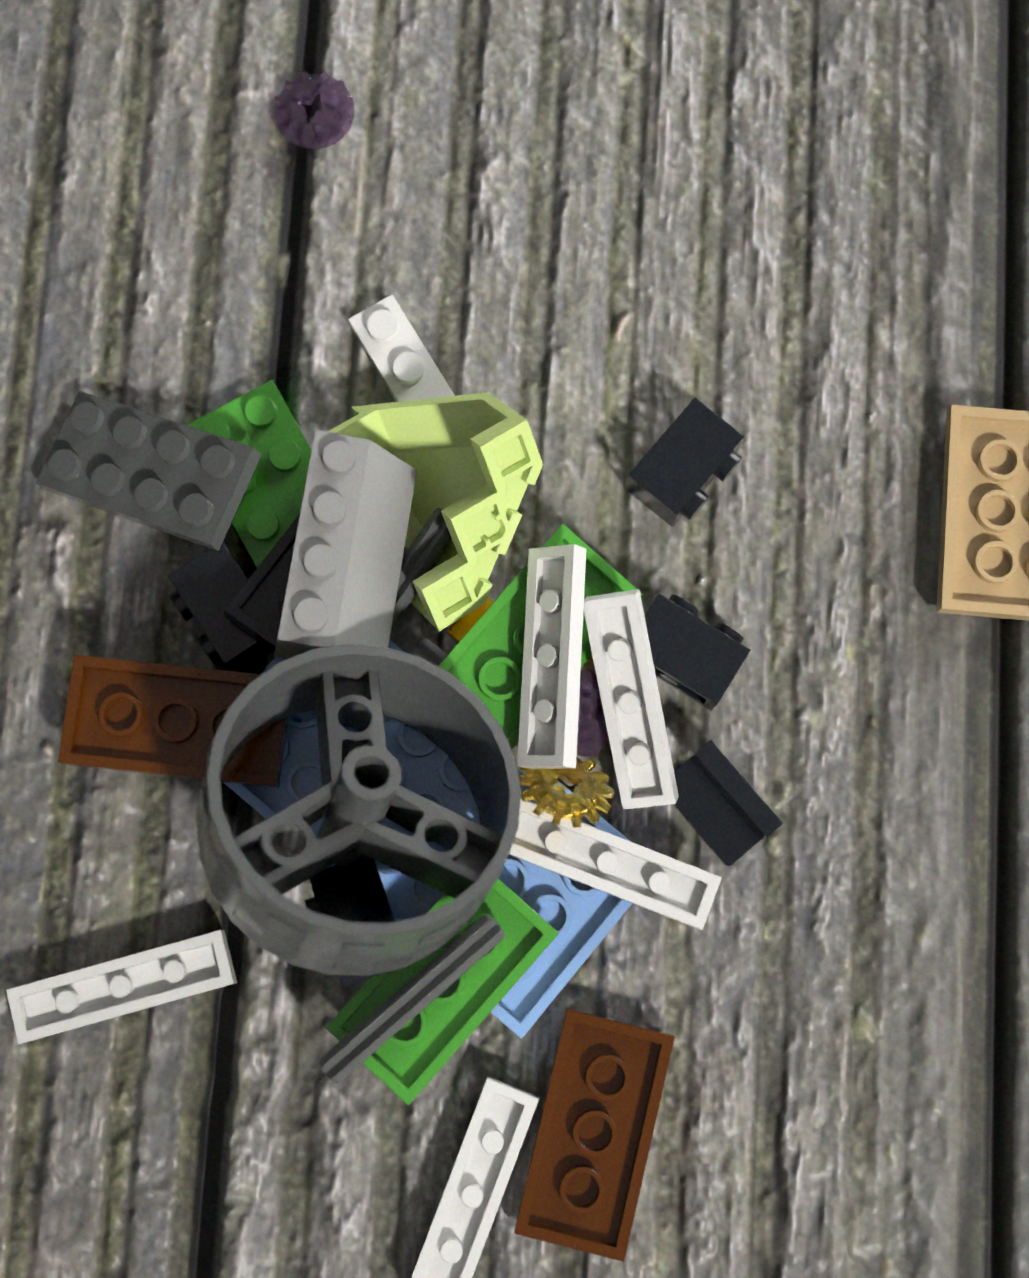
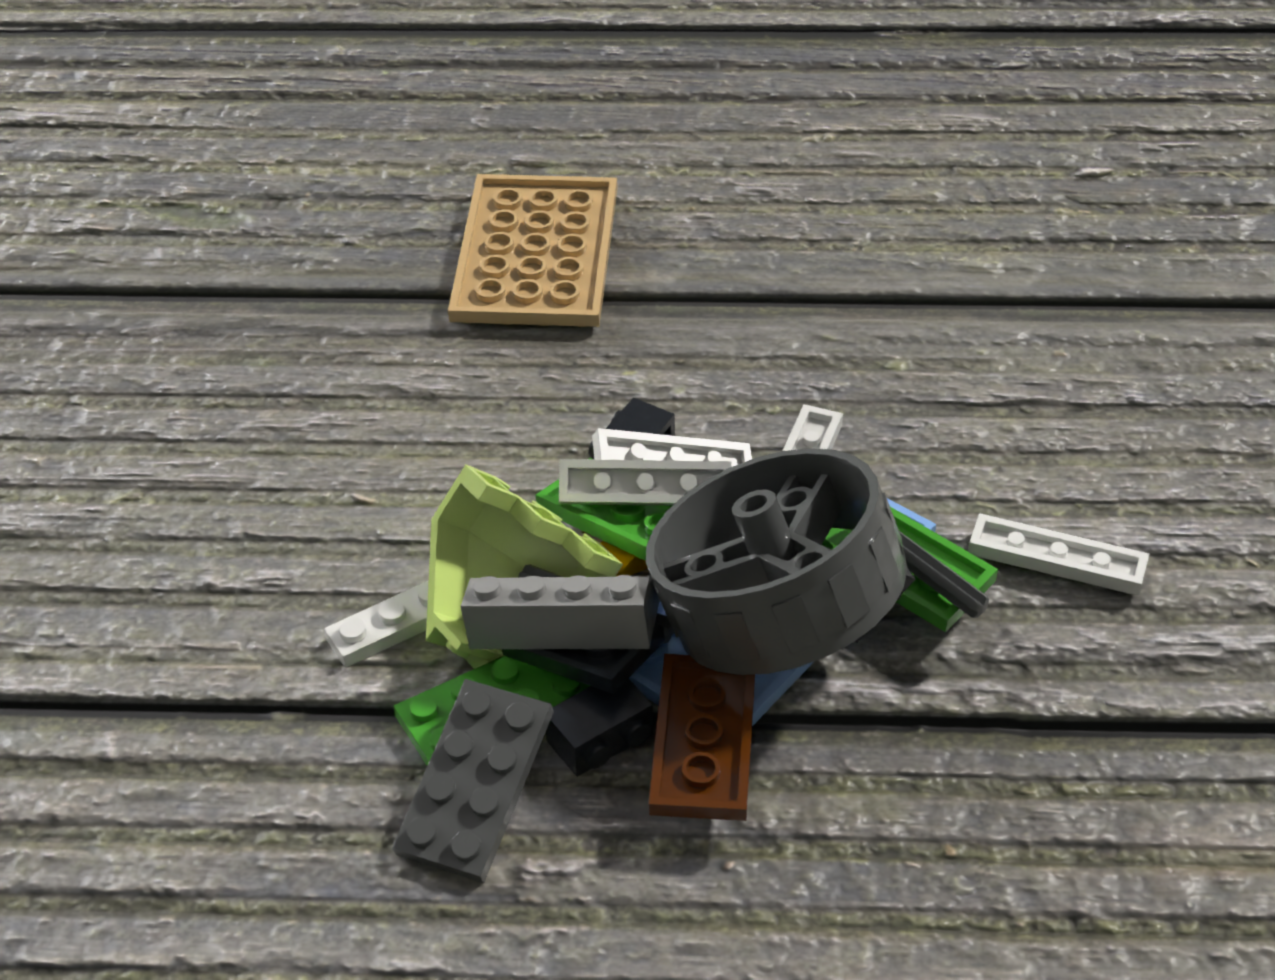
camera: 90 degrees left, 35 degrees down
white plate [6,930,237,1044] -> none
clear purple gear [275,70,355,149] -> none
reddish brown plate [514,1008,675,1262] -> none
black brick [625,397,744,527] -> none
black panel [673,740,783,866] -> none

